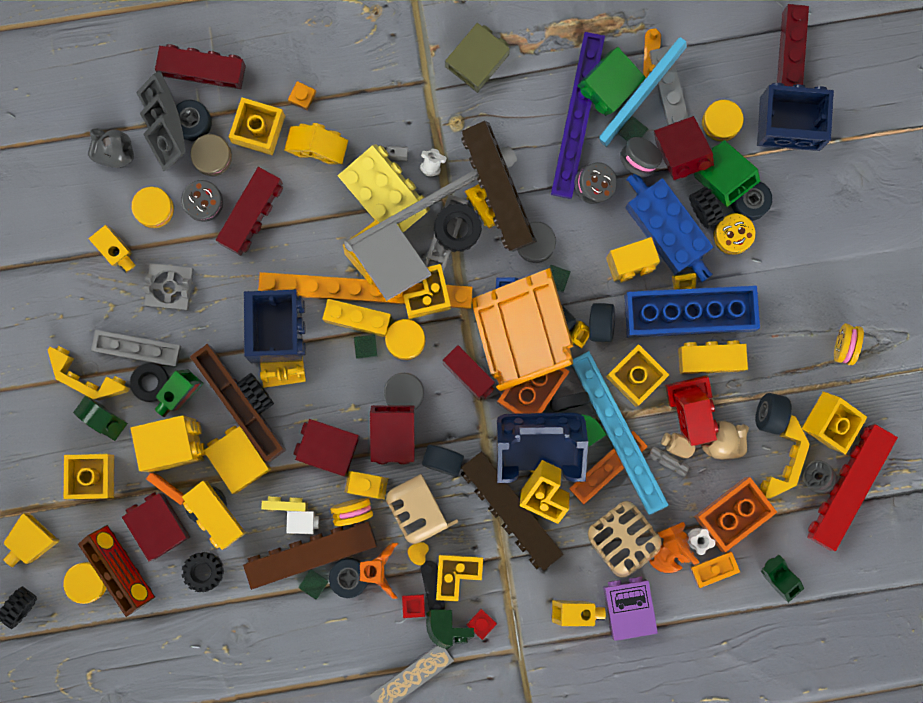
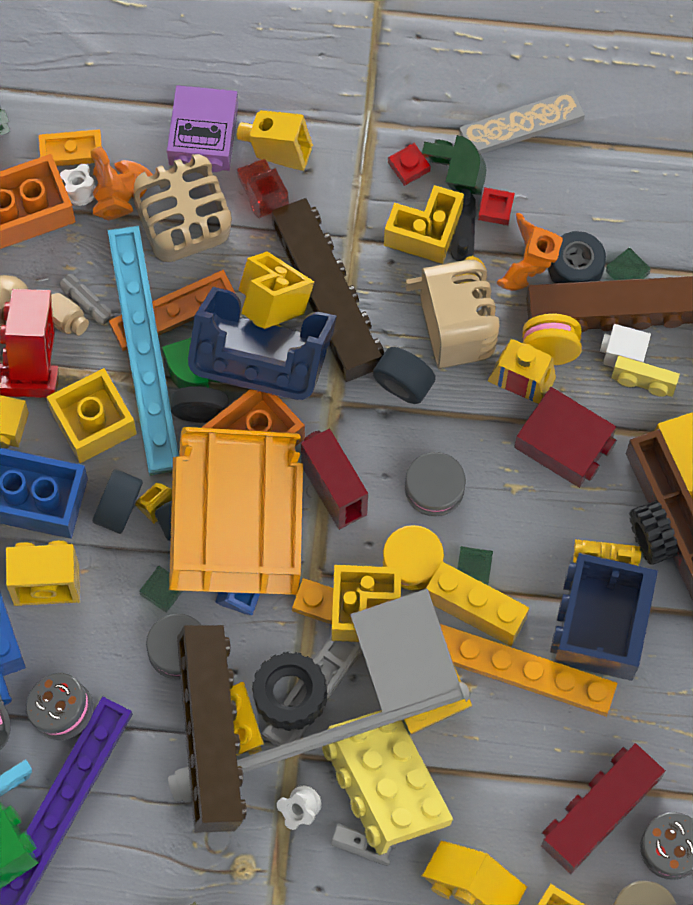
camera: 165 degrees left, 15 degrees down
dark red brick [370,405,415,465] -> none
none -> clear red brick [237,158,289,219]

